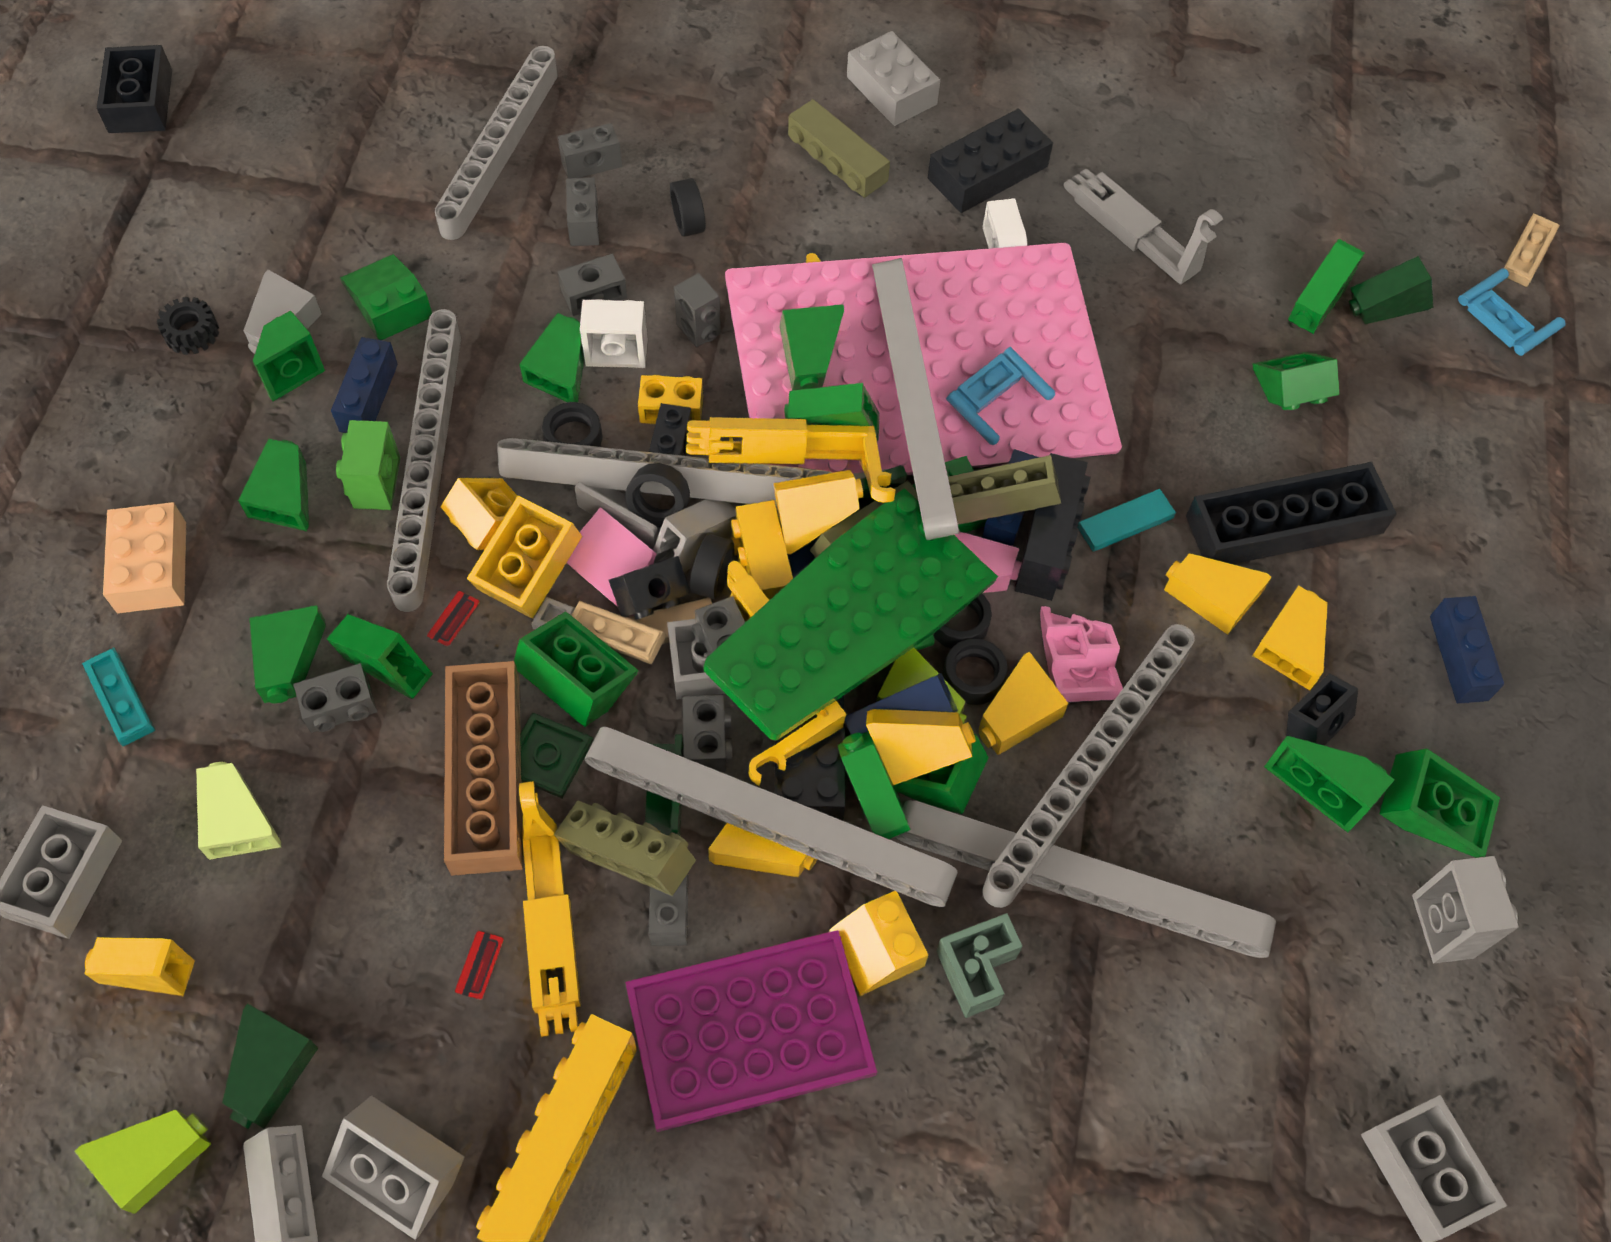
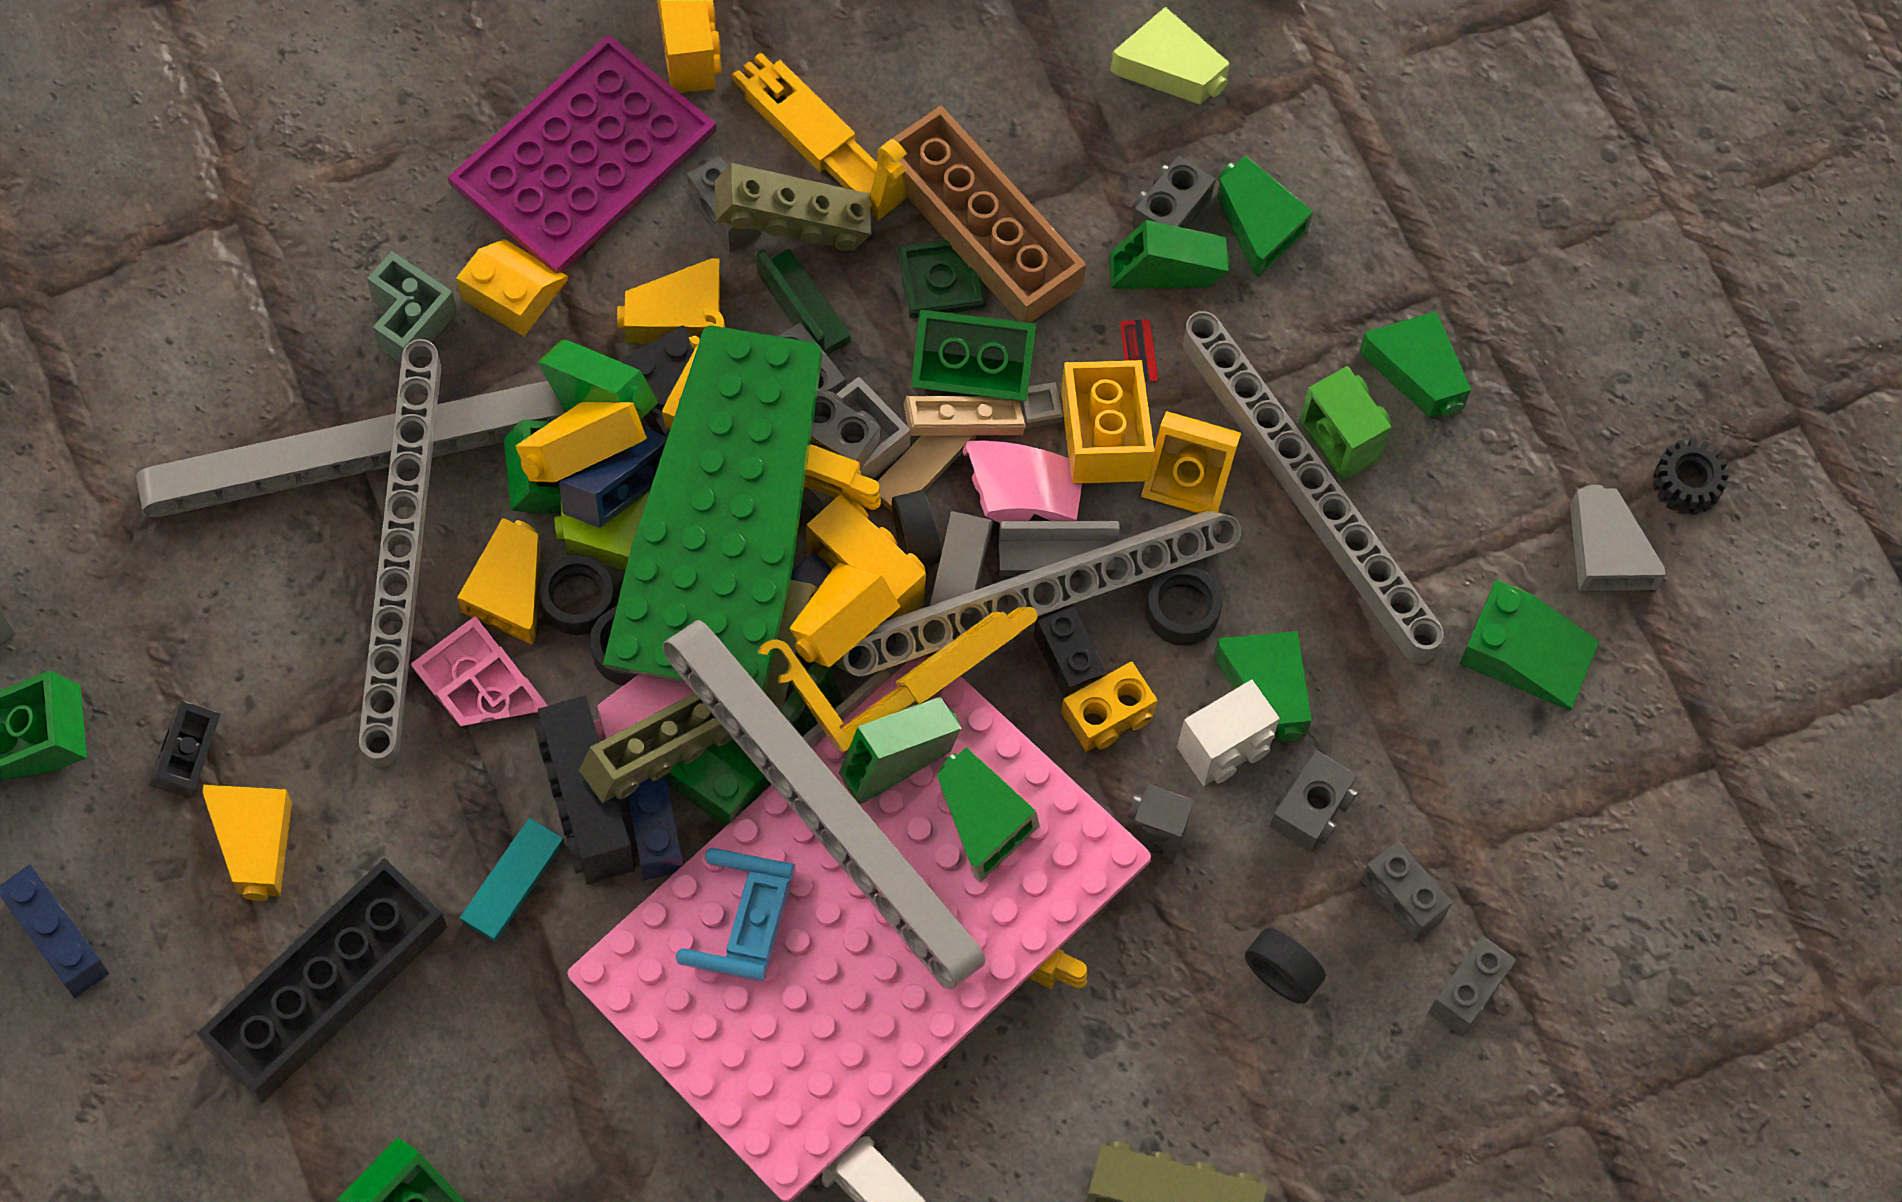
camera: 145 degrees right, 5 degrees up
teal tile [82,648,156,747] -> none
light nougat brick [103,502,186,614] -> none
green slope [253,310,325,401] -> none
dark blue brick [331,337,398,433] -> none
light grey beam [435,46,558,240] -> none
sticker [455,931,504,1000] -> none
light grey beam [584,727,958,907] -> none
black brick [609,556,691,620] -> none
black tyre [625,463,690,528] -> none
yellow slope [1164,553,1272,635] -> none
green slope [1264,736,1395,833] -> none

